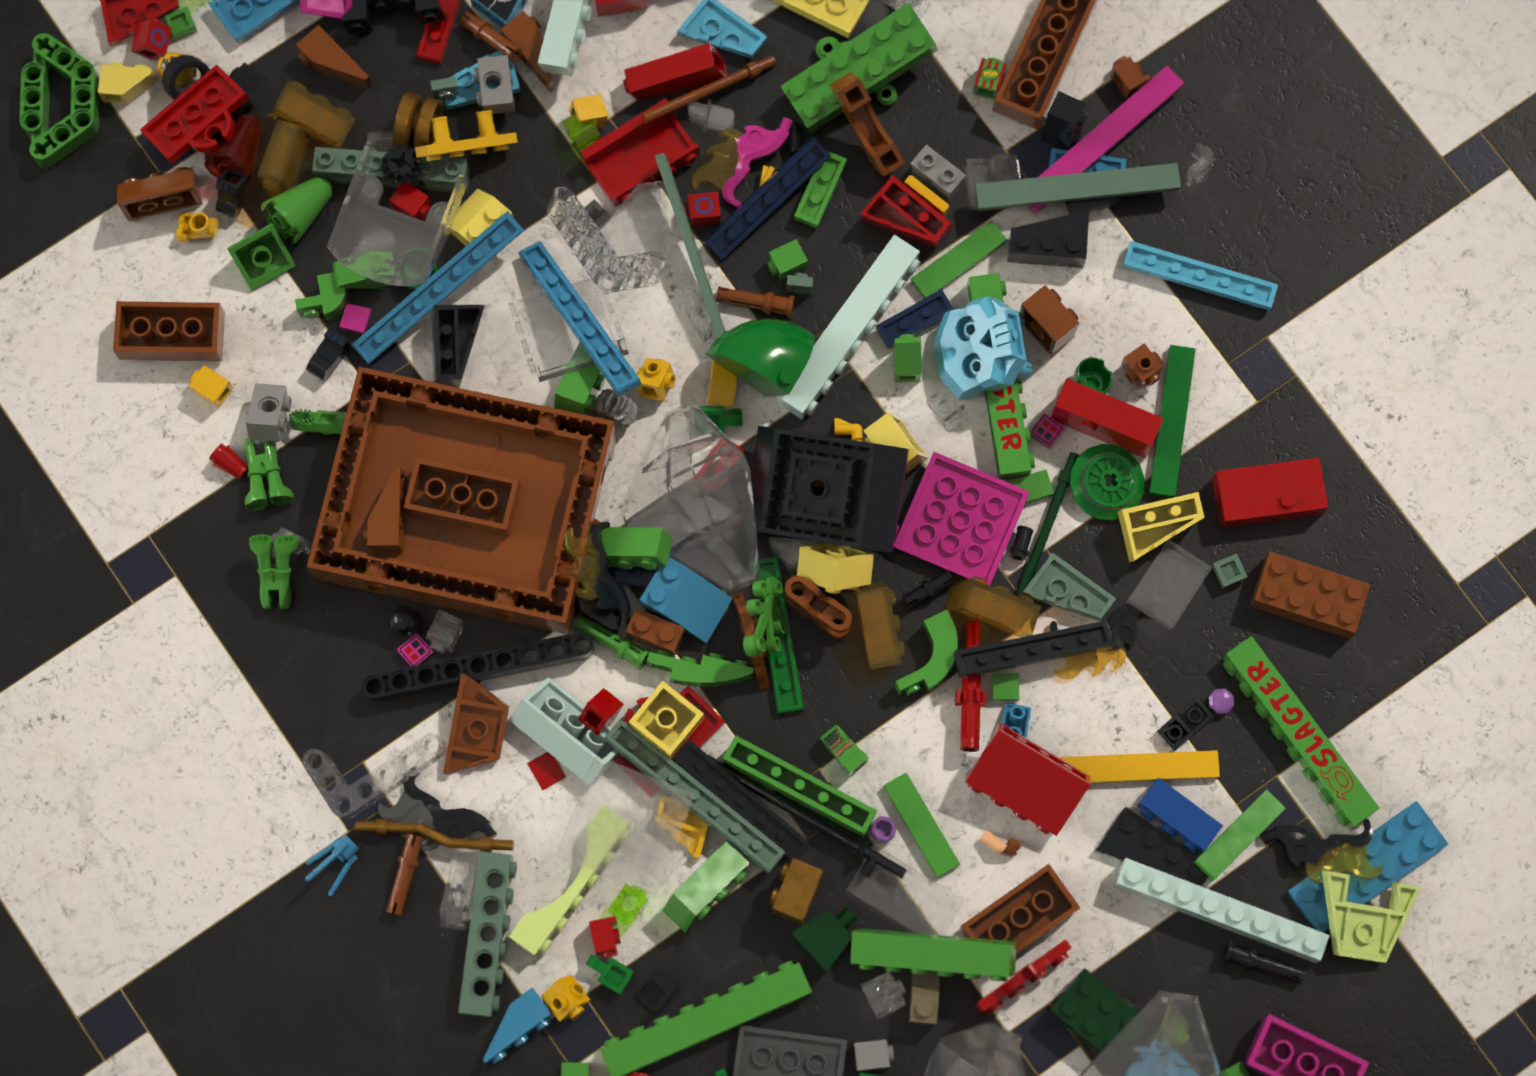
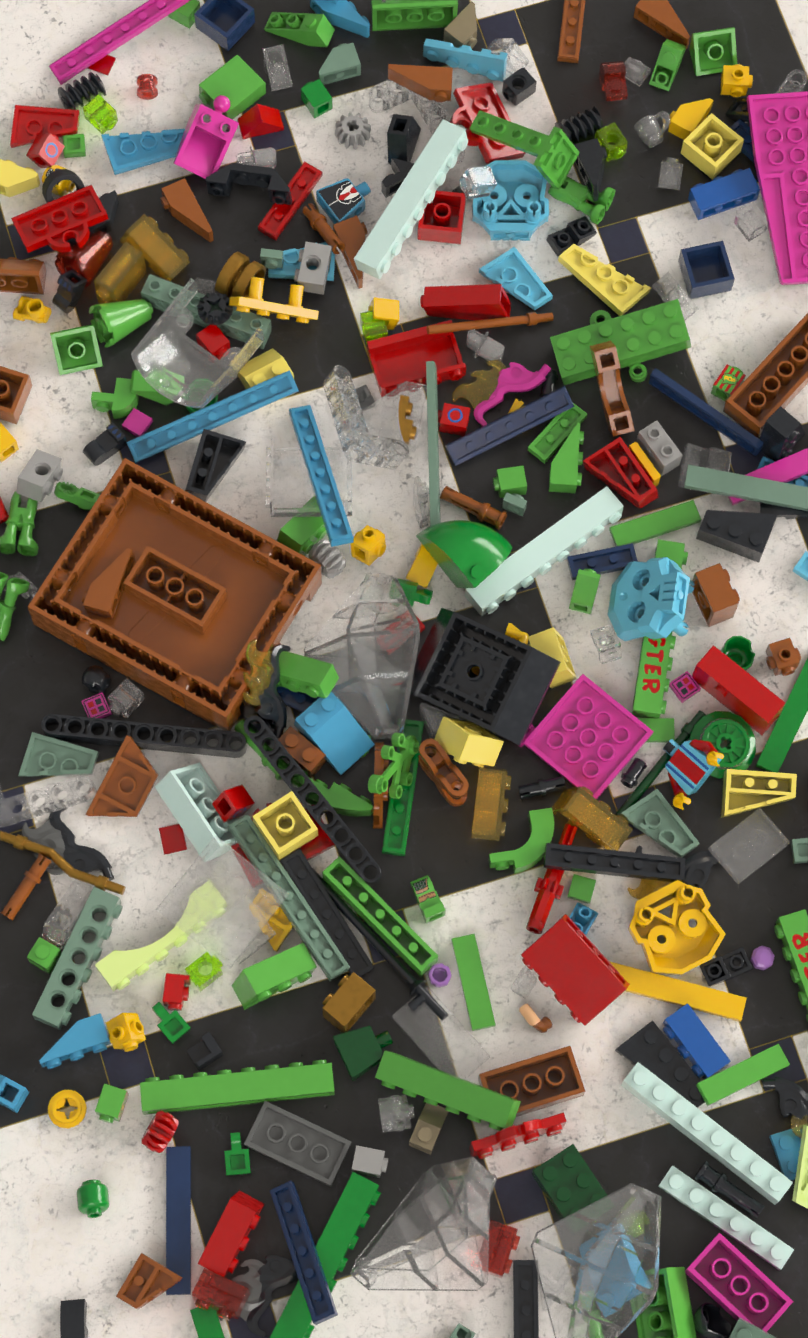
camera: 15 degrees right, 5 degrees down
none -> sand green wing [18,732,99,777]
none -> bright green brick [27,937,62,974]
none -> black beam [244,716,382,884]
none -> pearl gold slope [398,395,417,444]
none -> bright green slope [549,423,584,493]
none -> yellow brick [628,880,726,975]
none -> dark blue tile [649,368,764,457]
none -> light aqua plate [658,1165,794,1271]
none -> torso [663,739,724,810]

